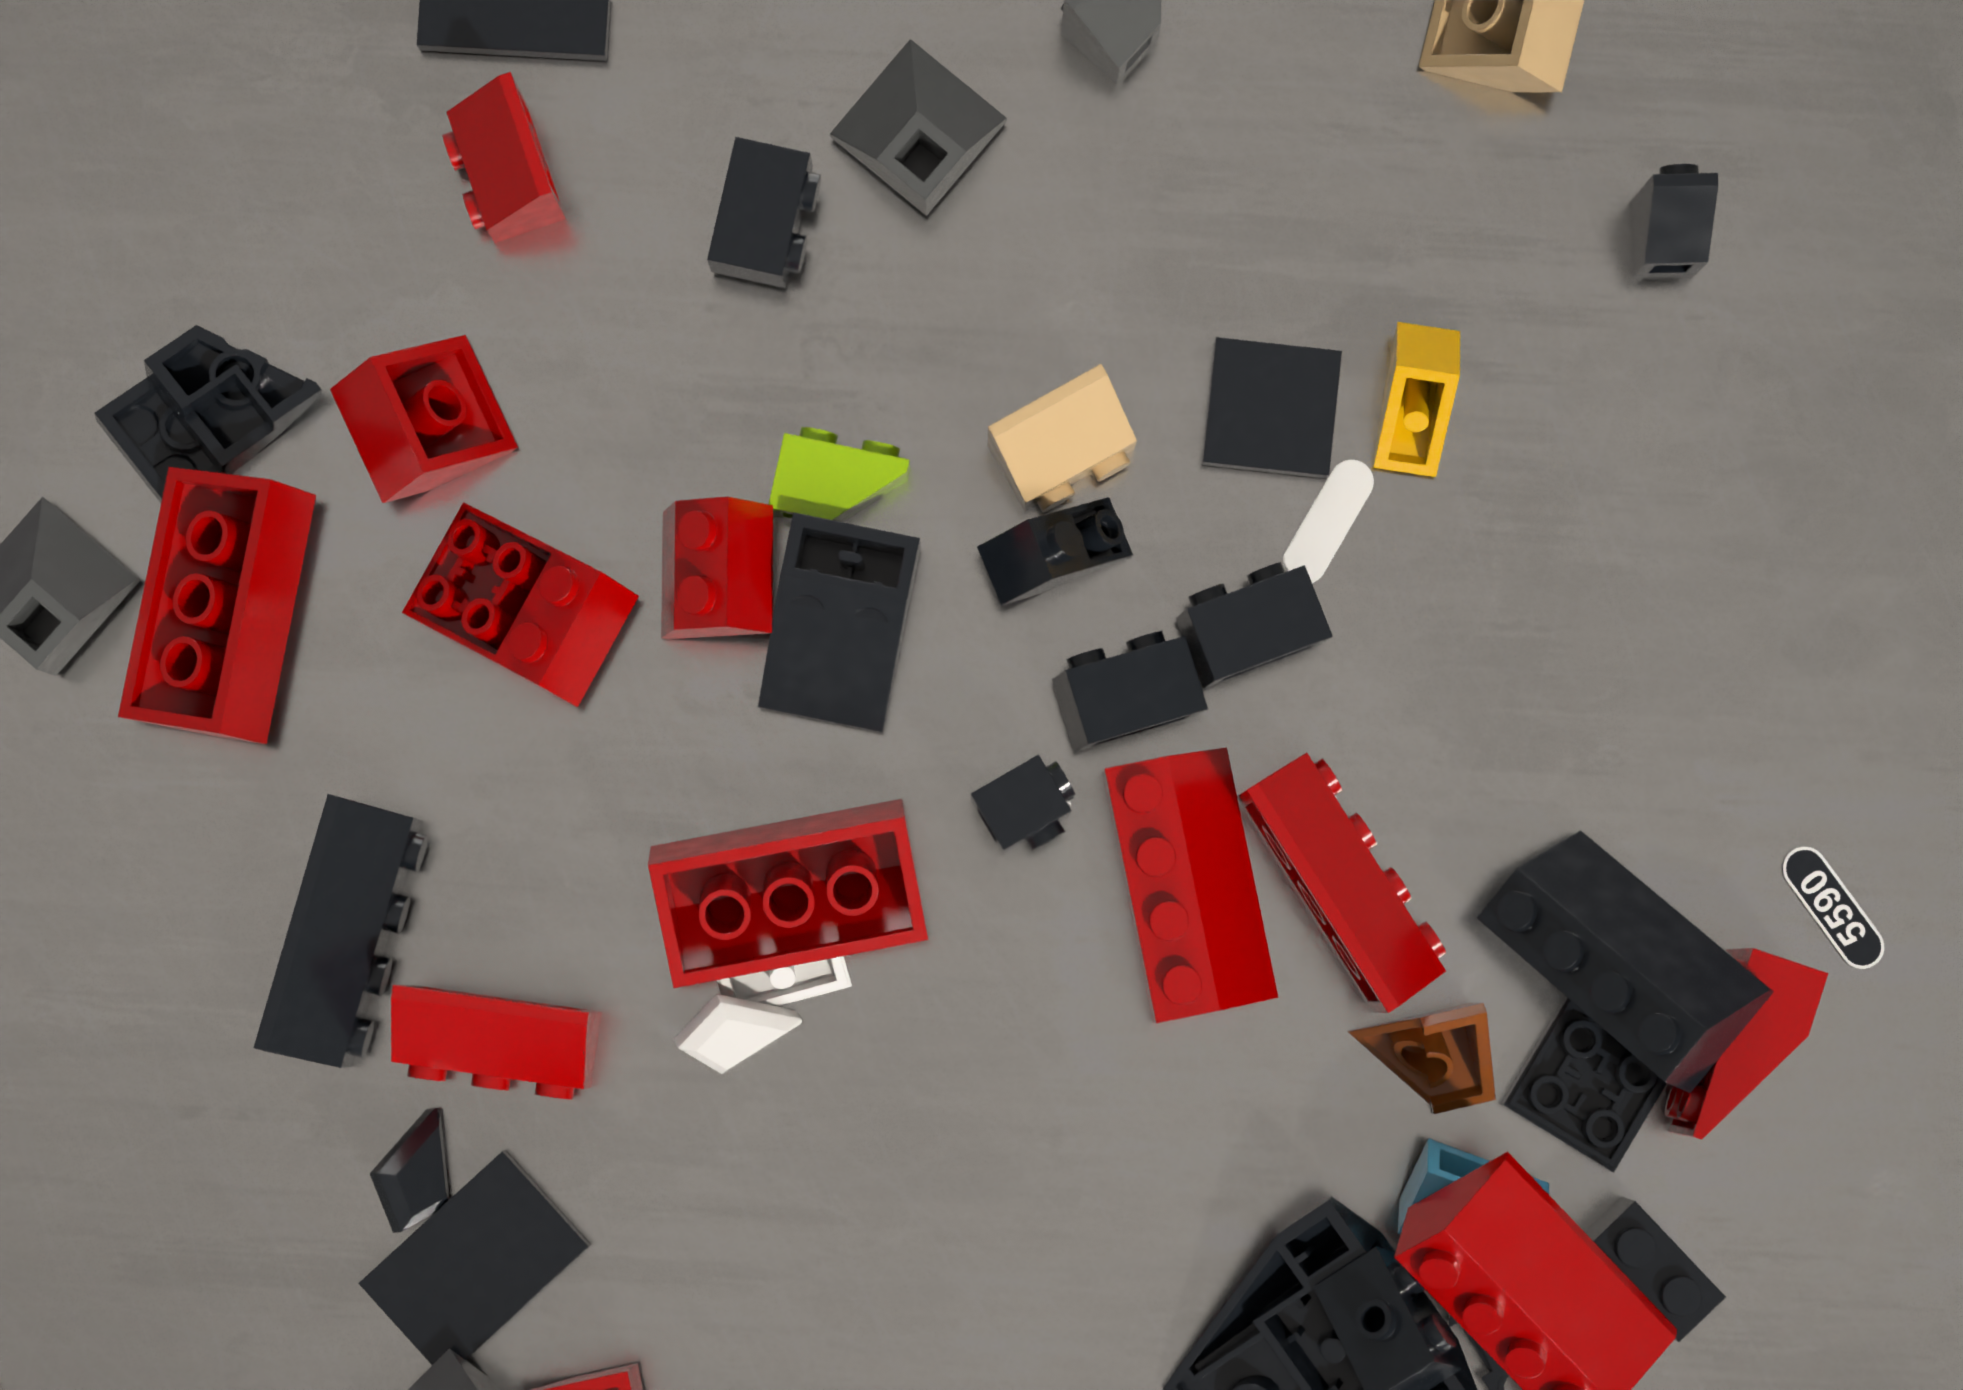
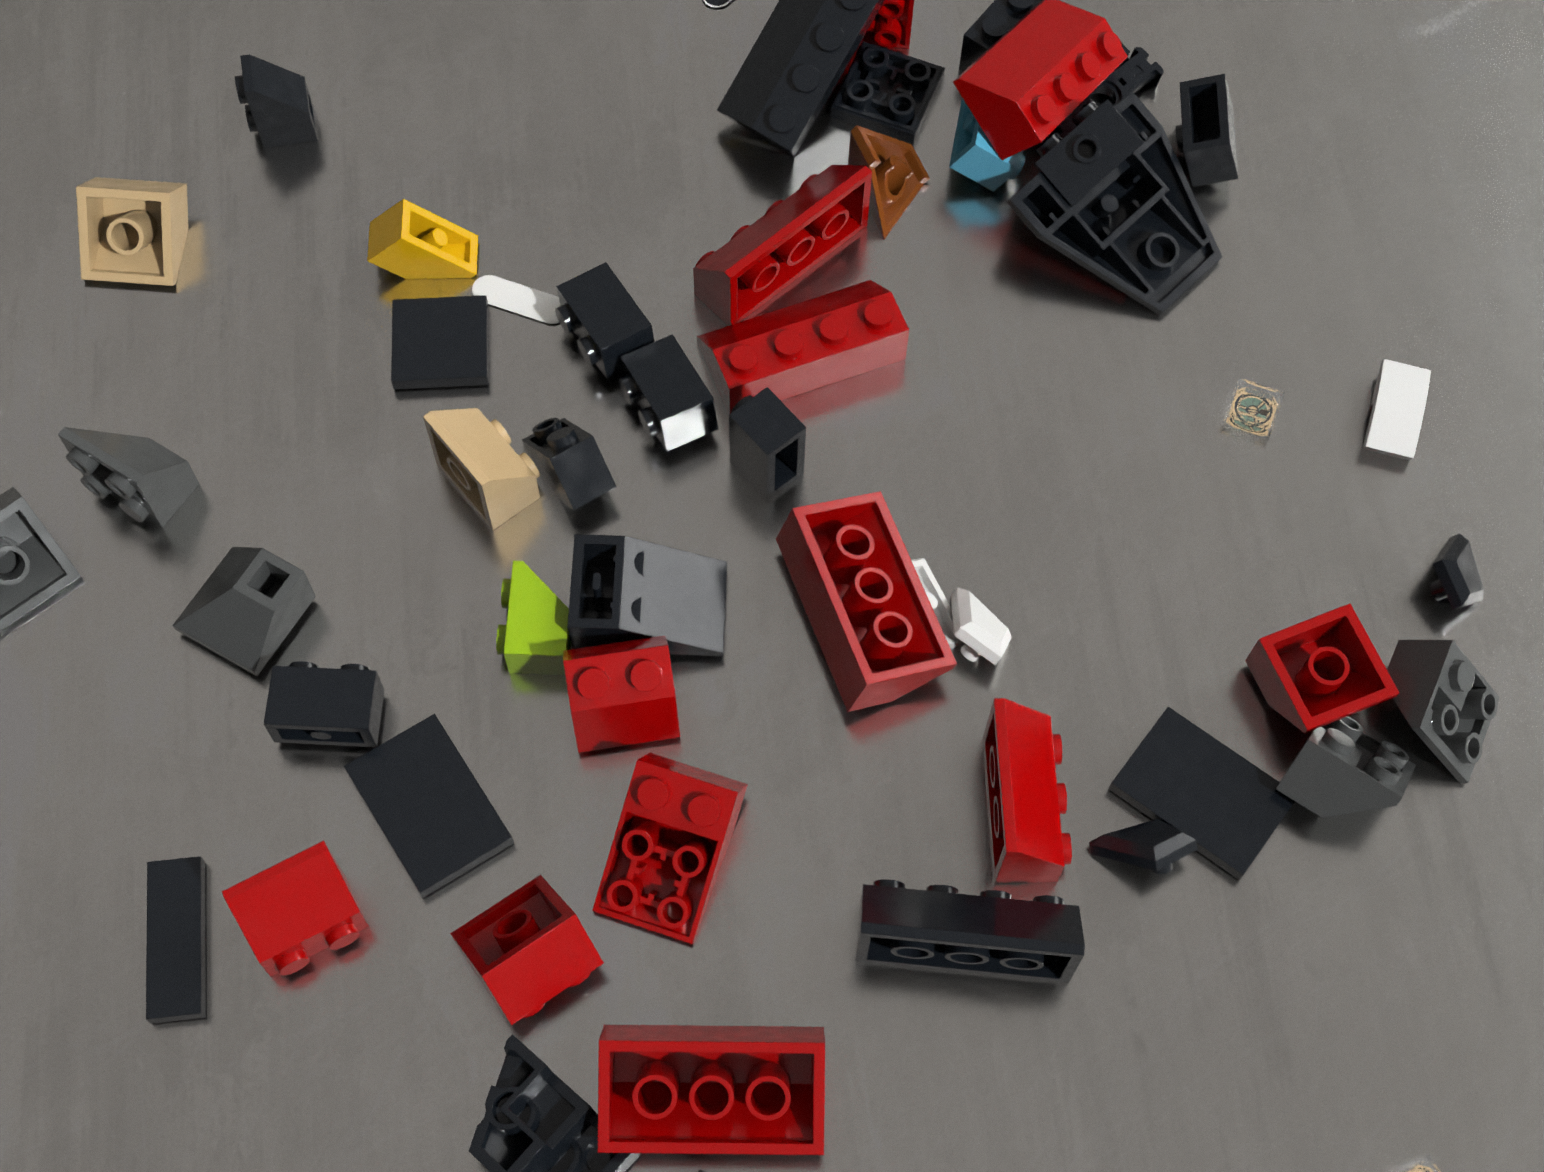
camera: 100 degrees left, 20 degrees down
none -> black tile [344,713,514,898]

